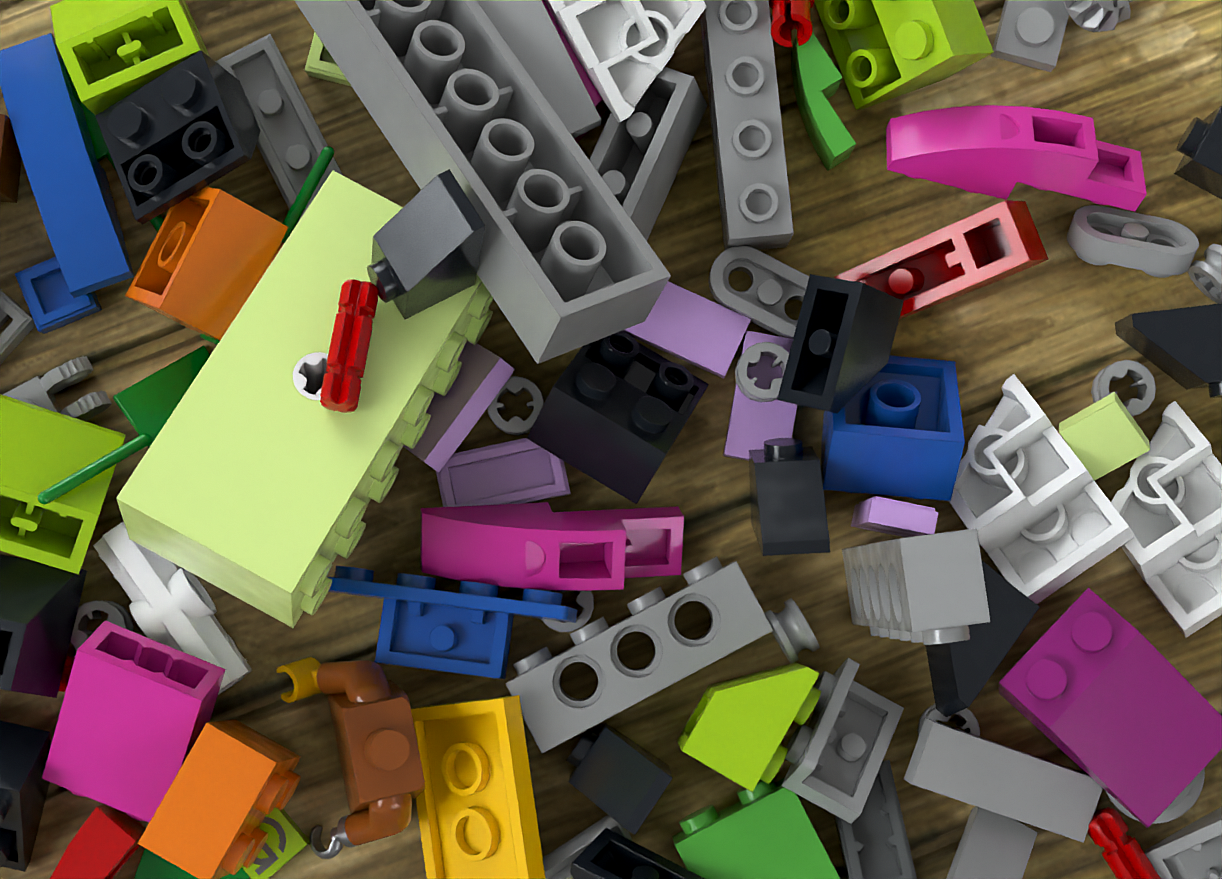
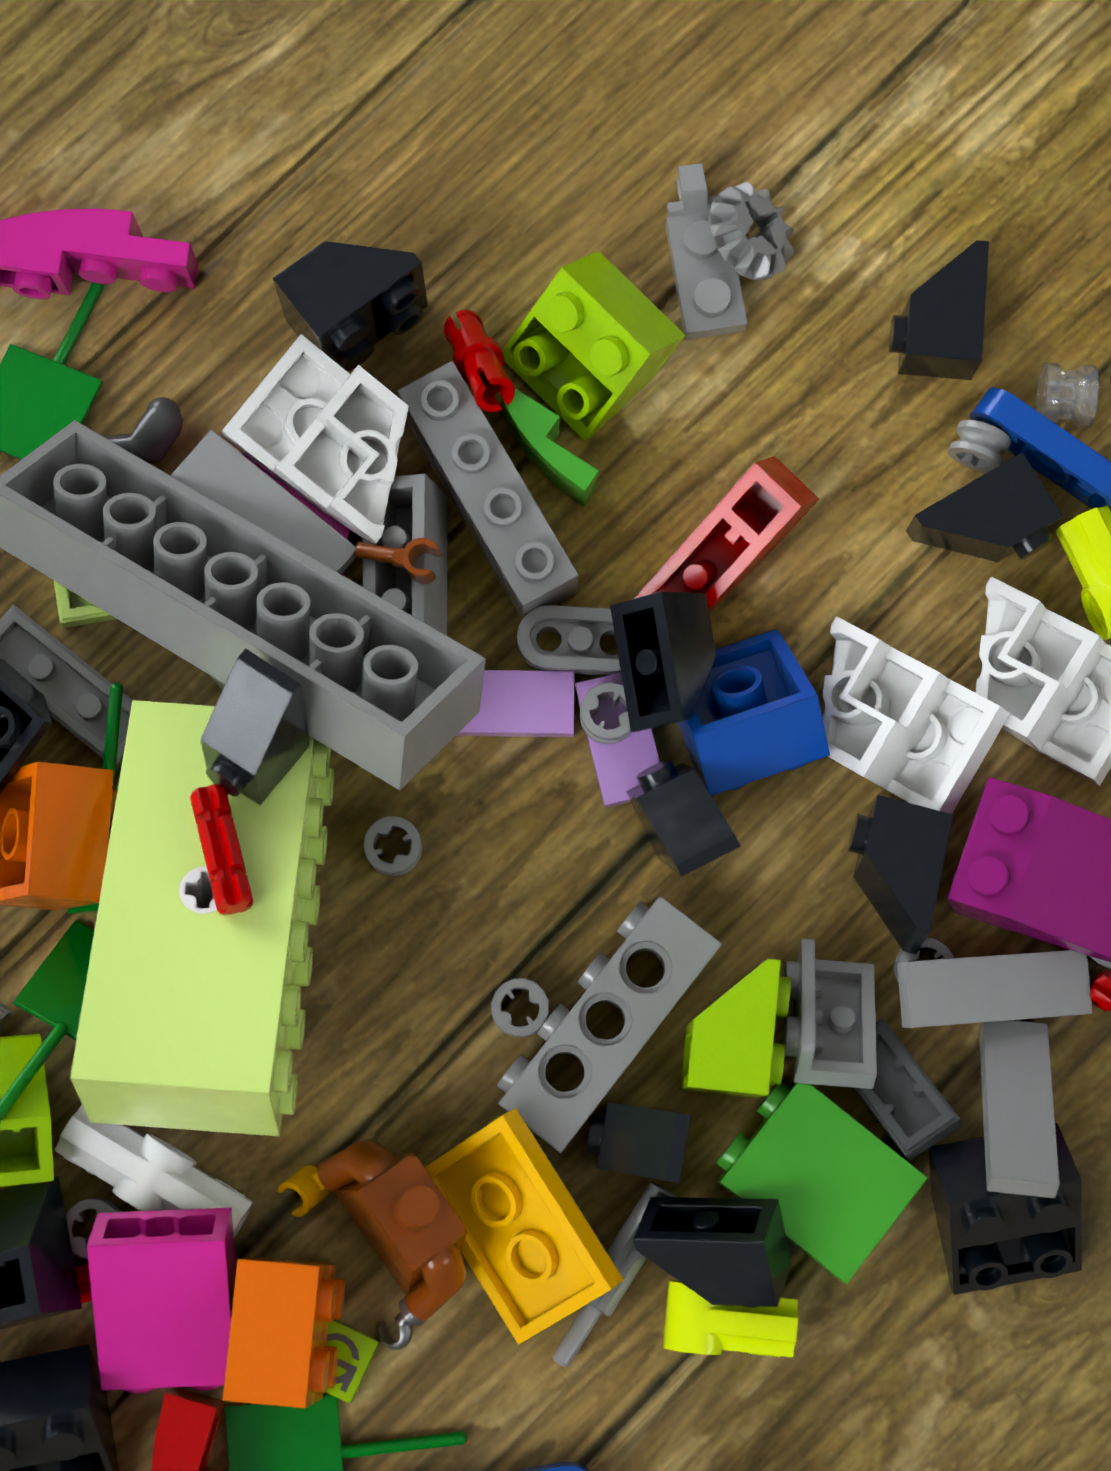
camera: 25 degrees left, 5 degrees down
blue bracket [328,566,577,679] -> none
lavender tile [403,342,515,473] -> none
dark pink slope [421,502,684,591] -> none
lavender tile [436,438,571,507] -> none
black slope [527,331,709,504] -> none
light grey bush [764,598,820,664] -> none
light grey brick [842,528,990,645] -> none
lavender tile [851,496,938,537] -> none
dark pink slope [886,105,1147,212] -> none
yellowish green tile [1059,392,1150,481] -> none
light grey plate [1067,205,1199,278] -> none
light grey bush [1091,360,1156,417] -> none
none -> dark orange hand [355,538,442,584]

